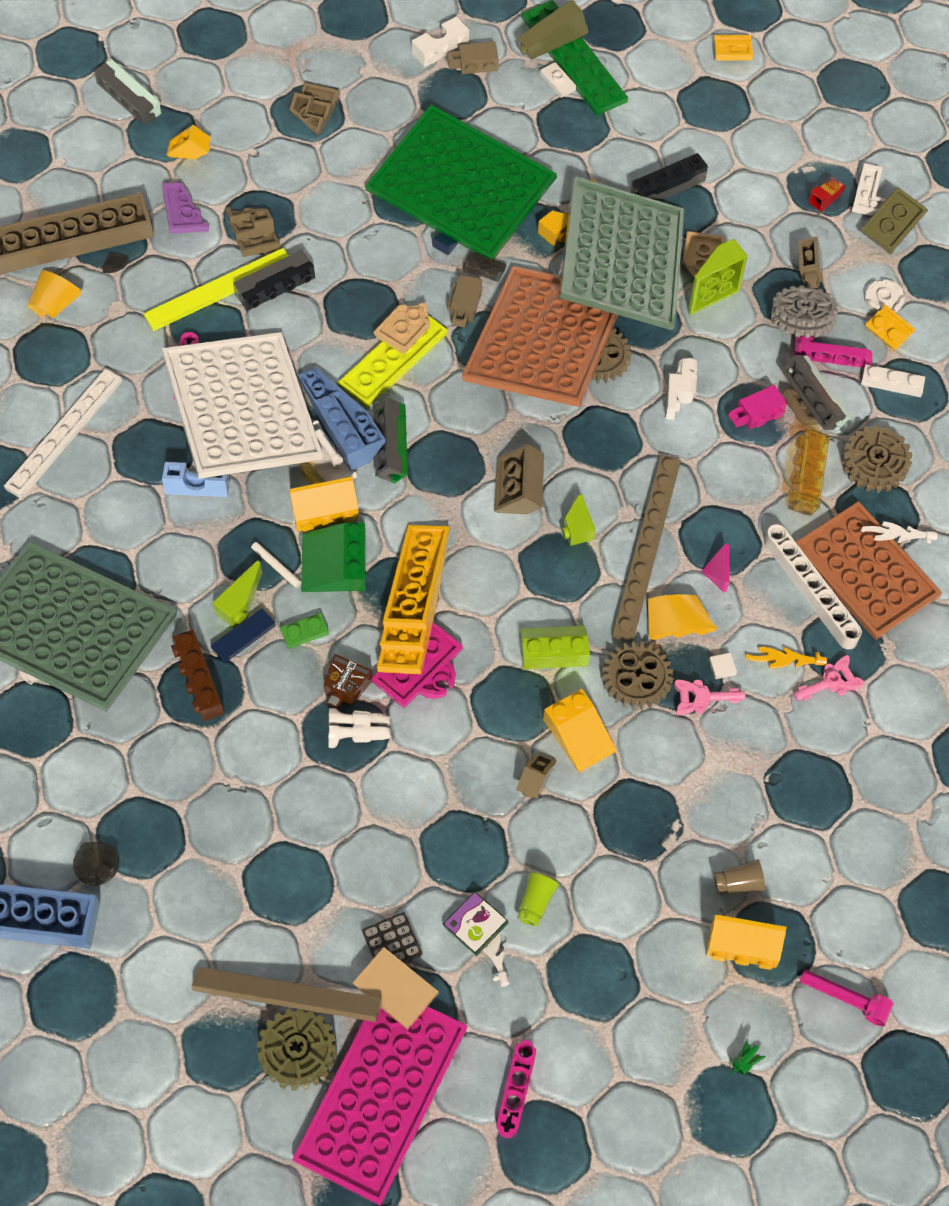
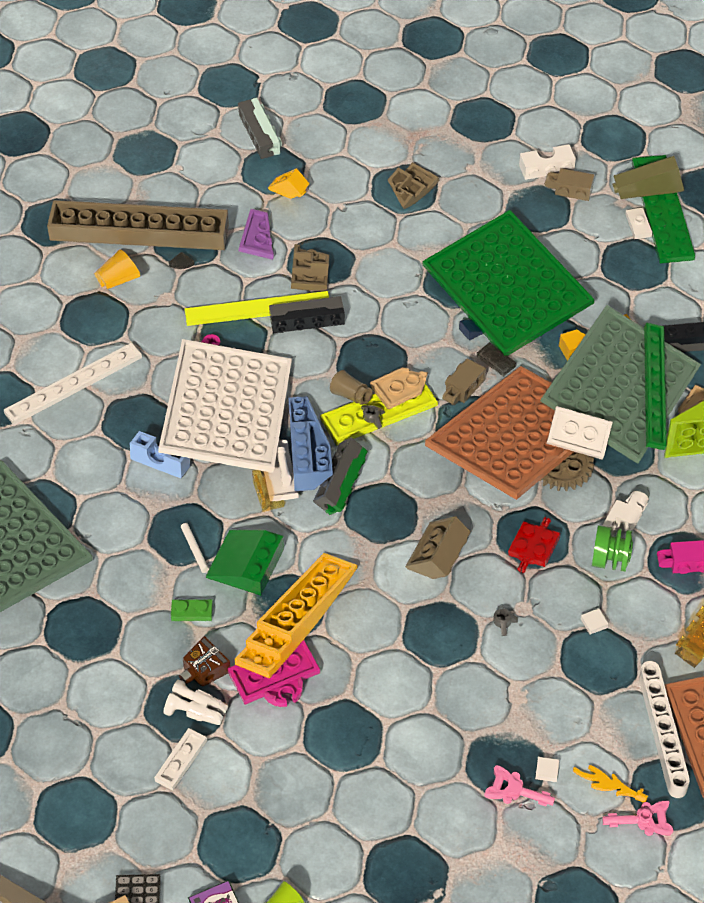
camera: 25 degrees right, 10 degrees down
reddish brown brick [171,629,224,722] -> none
dark blue tile [210,608,276,664] -> none
lime slope [212,560,262,628] -> none
yellow slope [289,477,359,532] -> none
dark tan slope [516,752,557,799] -> none
lime slope [520,625,590,670] -> none
yellow slope [543,689,616,773] -> none
lime slope [562,494,596,546] -> none
dark tan gear [602,641,673,710] -> none
dark tan plate [612,455,681,642] -> none
yellow slope [648,594,717,640] -> none
dark pink slope [701,544,729,592] -> none
none -> white plate [154,728,207,790]
none -> dark tan plant [330,370,373,405]
none -> dark grey piece [361,405,385,429]
none -> dark grey piece [493,606,518,636]
none -> red plate [508,517,560,573]
none -> white tile [546,406,613,460]
none -> white tile [581,609,609,635]
none -> bright green wheel [592,525,633,572]
none -> green tile [644,322,667,450]

